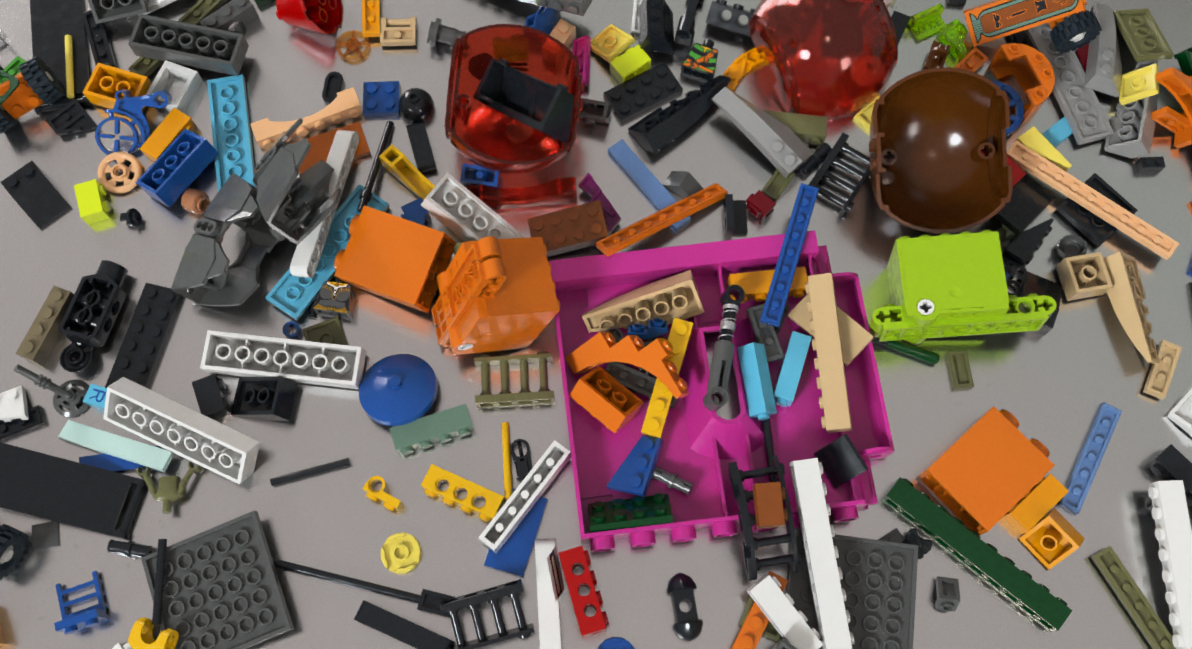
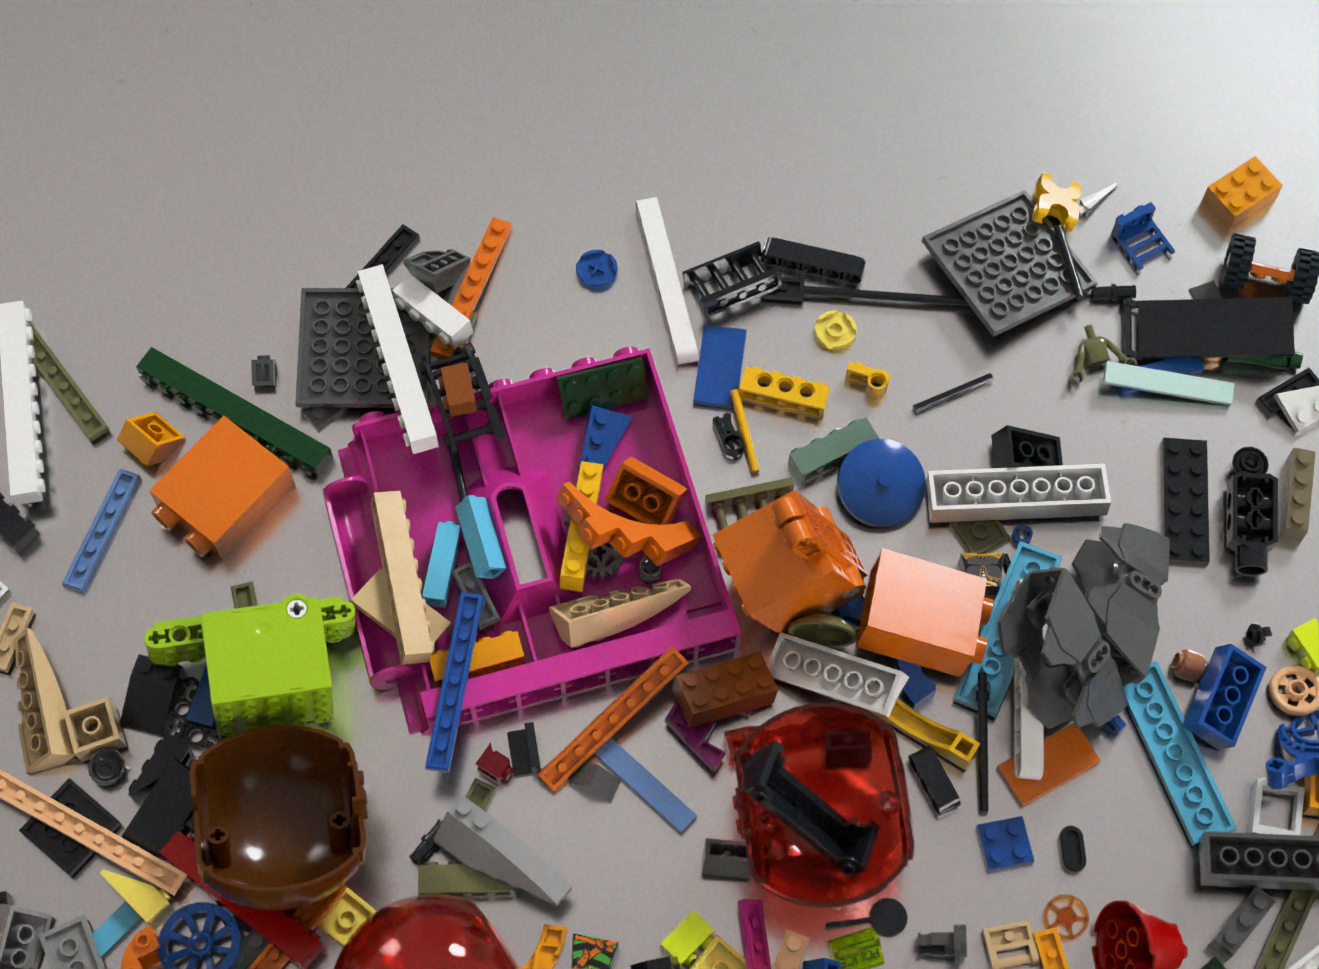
camera: 170 degrees right, 5 degrees down
dark grey dish [13,364,90,418] -> none
medium azure brick [83,384,107,410] -> none
white brick [103,377,260,485] -> none
light orange brick [139,108,197,162] -> none
black brick [192,374,232,420] -> none
light nougat arch [250,87,363,150] -> none
black cylinder [399,88,435,124] -> none
white brick [478,440,571,553] -> none
sticker [547,546,564,603] -> none
red brick [558,546,609,639] -> none
black plate [603,62,683,123] -> none
blue slope [627,318,668,340] -> none
black wedge [628,75,731,153] -> none
dark grey pin [652,466,694,495] -> none
black piece [667,573,703,641] -> none
piece [703,285,745,411] -> none
black fence [809,132,871,217] -> none
black slope [814,434,868,488] -> none
black piece [903,528,933,559] -> none
light orange brick [1003,473,1069,535] -> none

